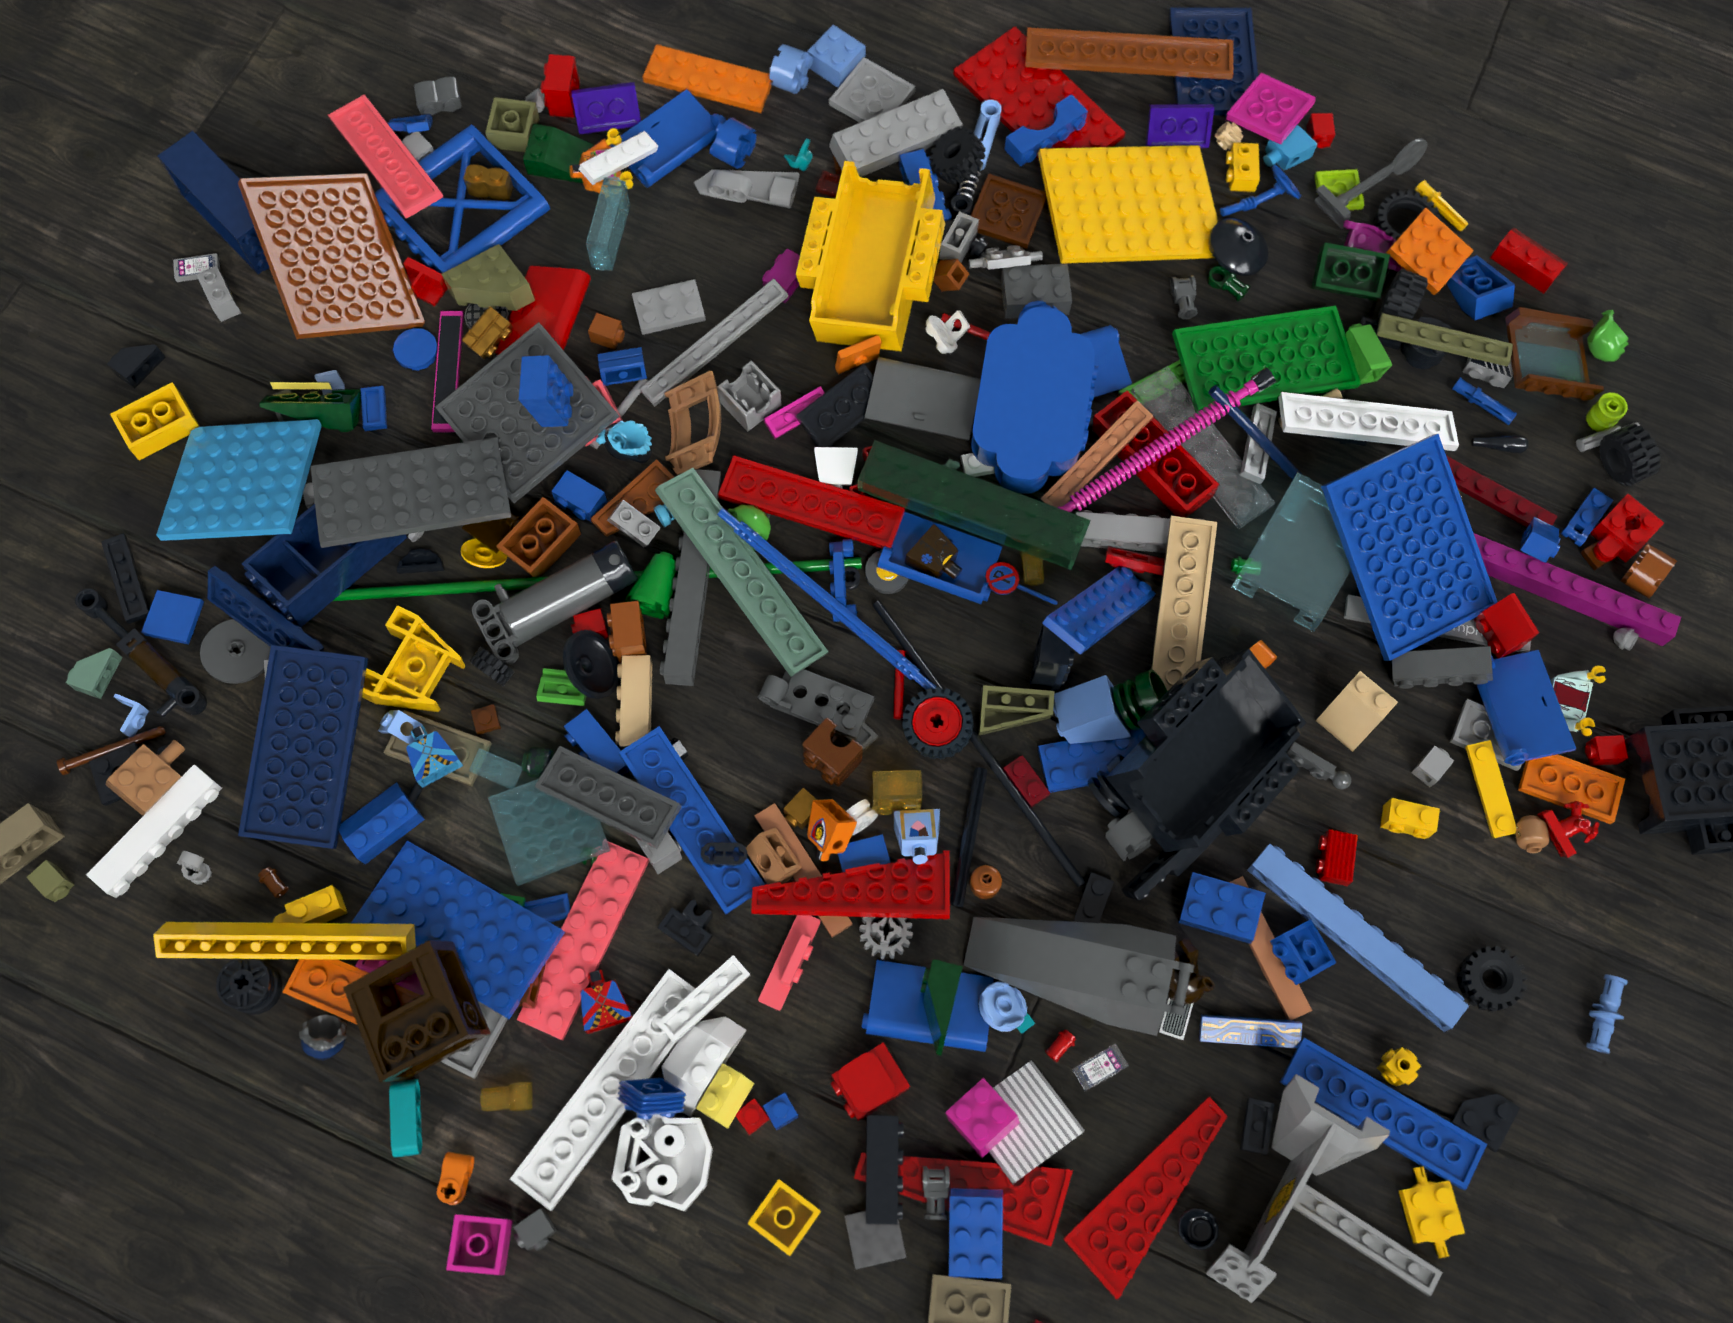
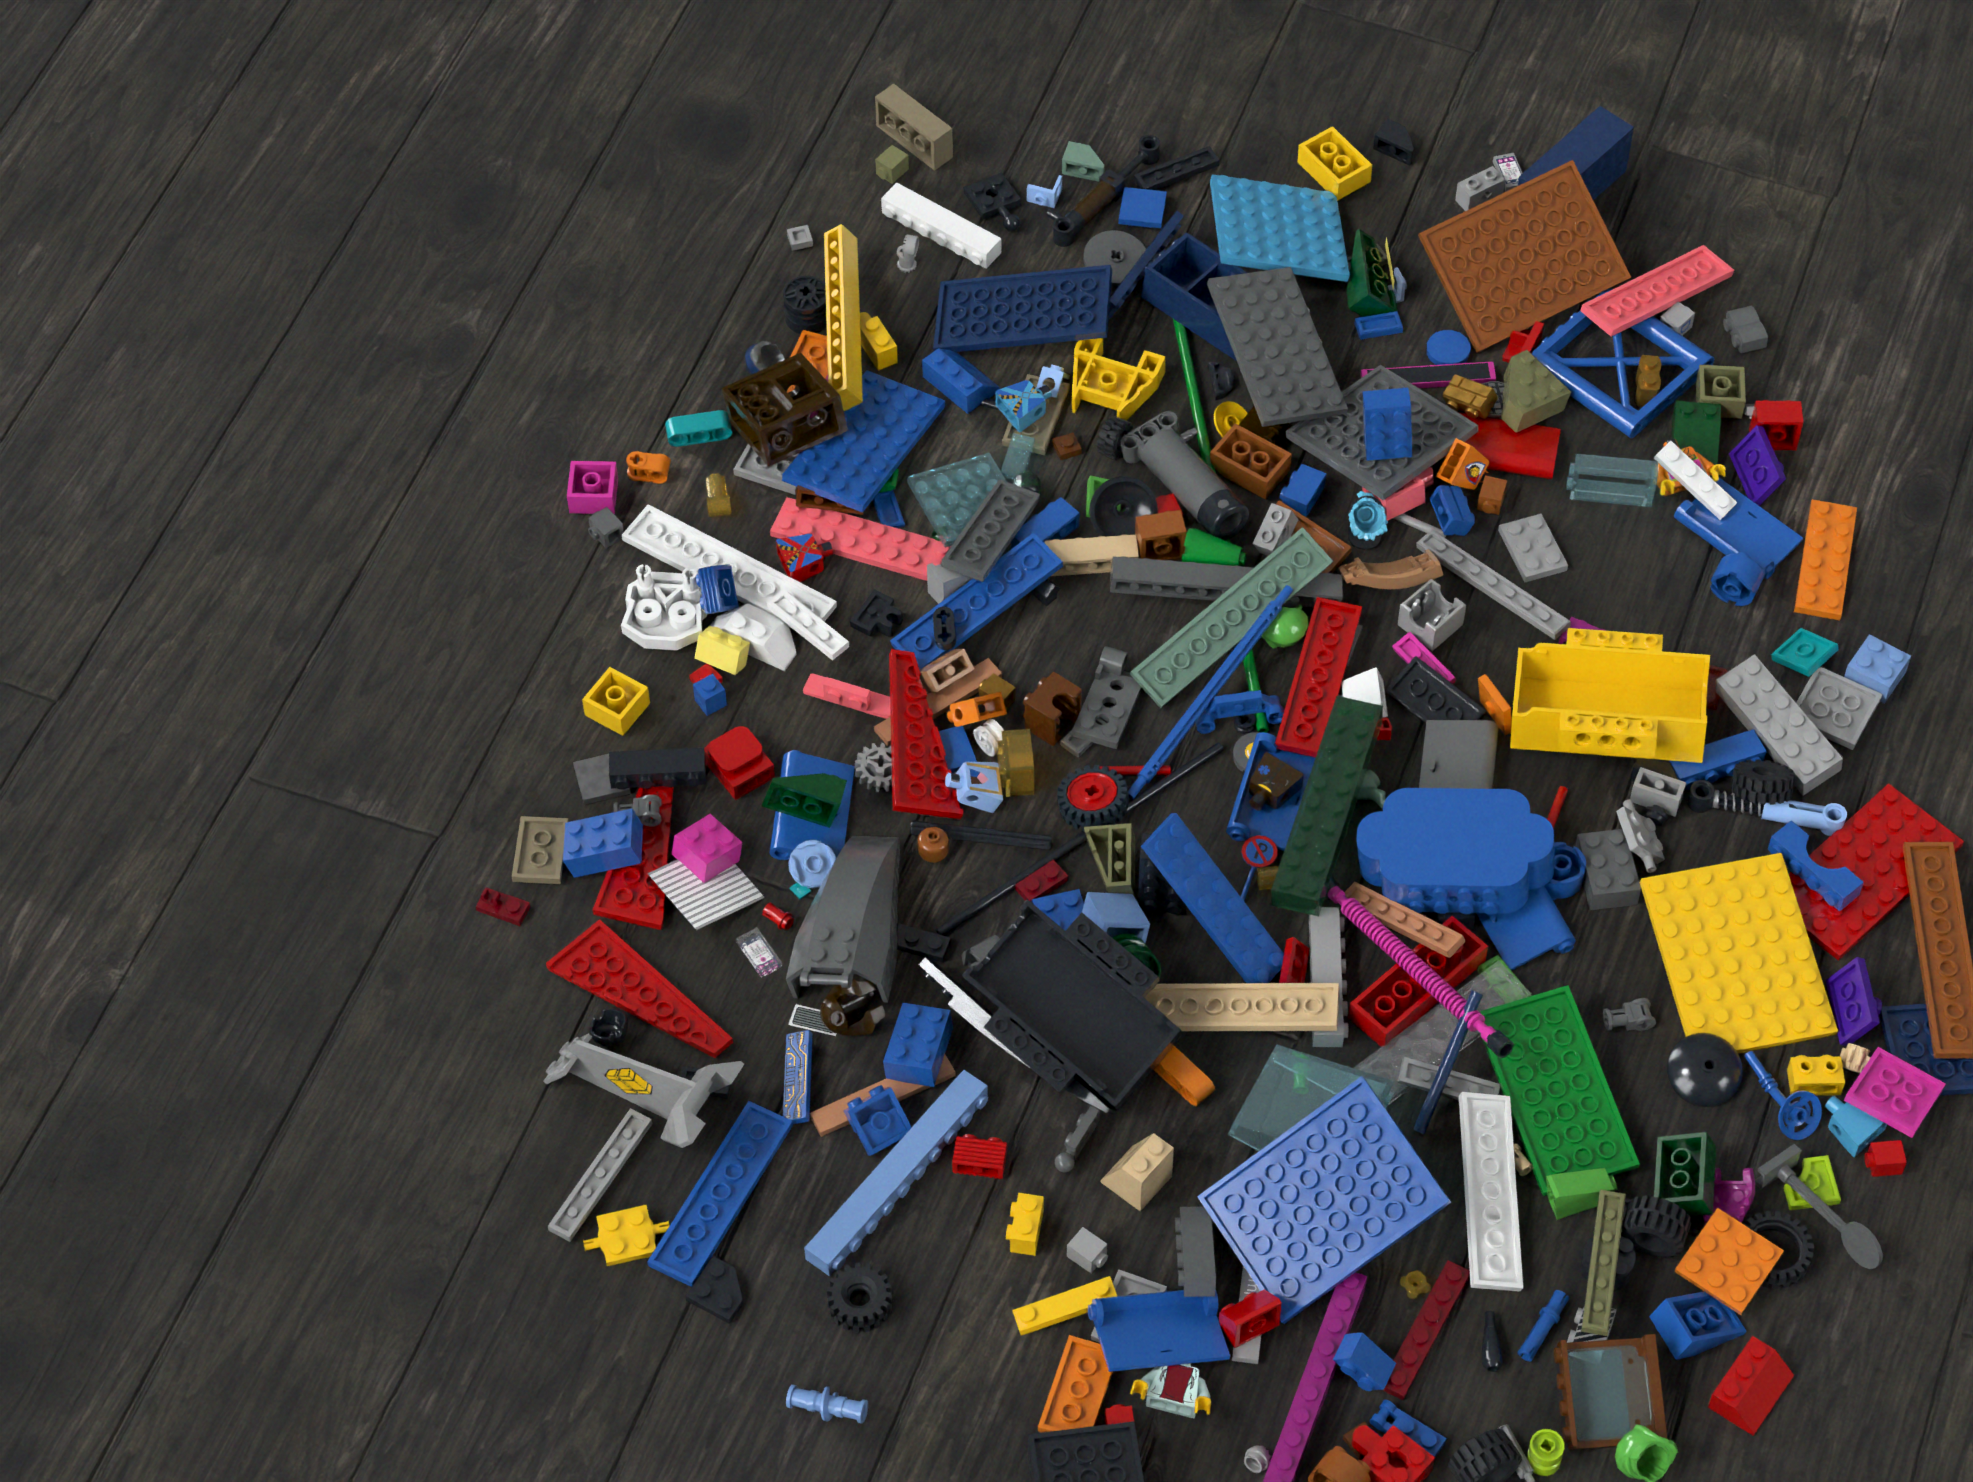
camera: 90 degrees right, 15 degrees down
reddish brown bar [57,726,166,775] -> none
medium nougat brick [106,740,185,816] -> none
reddish brown pin [258,867,289,899] -> none
blue tile [388,114,433,133] -> none
light grey panel [694,169,799,209] -> none
medium blue brick [769,44,813,94] -> none
teal piece [784,139,813,171] -> none
white bracket [925,310,970,354] -> none
dark orange brick [933,259,969,291] -> none
reddish brown plate [971,174,1047,249] -> none
dark green connector [1207,266,1251,302] -> none
yellow brick [1377,1047,1421,1087] -> none
yellow axle [1415,180,1468,232] -> none
medium nougat head [1515,815,1550,853] -> none
red piece [1537,801,1599,858] -> none
none -> light grey plate [787,225,813,251]
none -> orange torso [1436,438,1489,490]
none -> teal tile [1771,628,1839,677]

